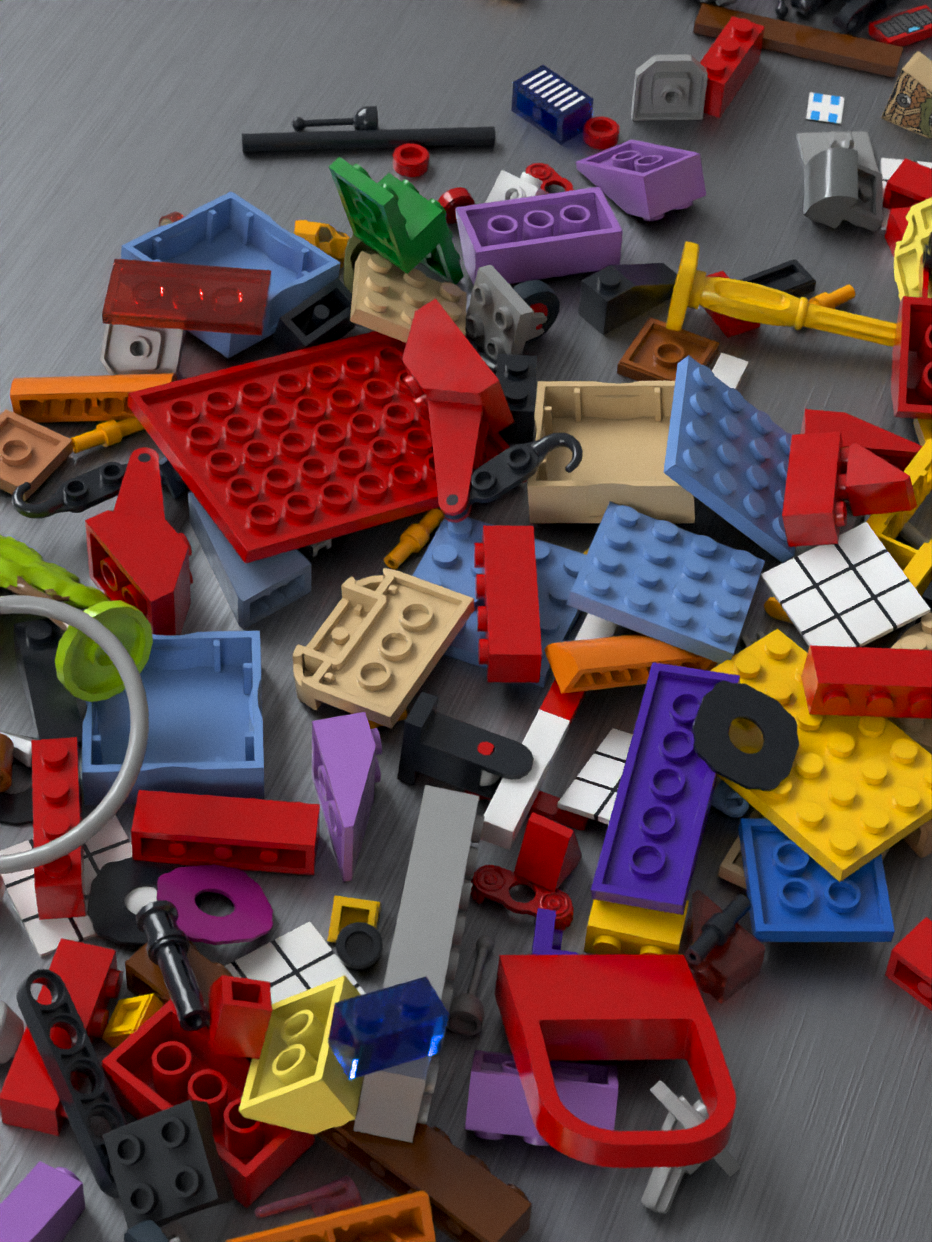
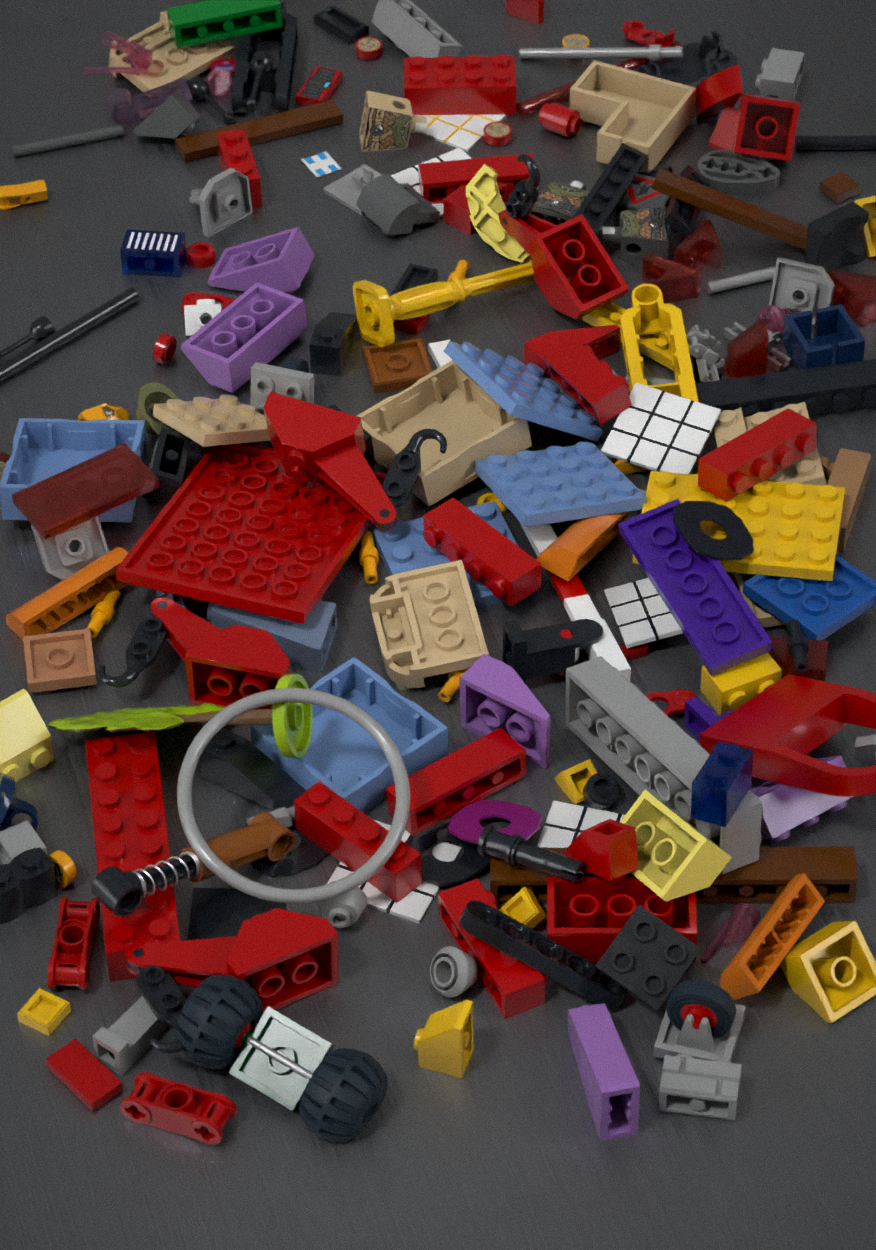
camera: 35 degrees left, 5 degrees down
green bracket [329,156,464,285] -> none
red tile [393,143,429,177] -> none
red slope [513,812,582,892] -> none
red slope [845,442,917,516] -> none

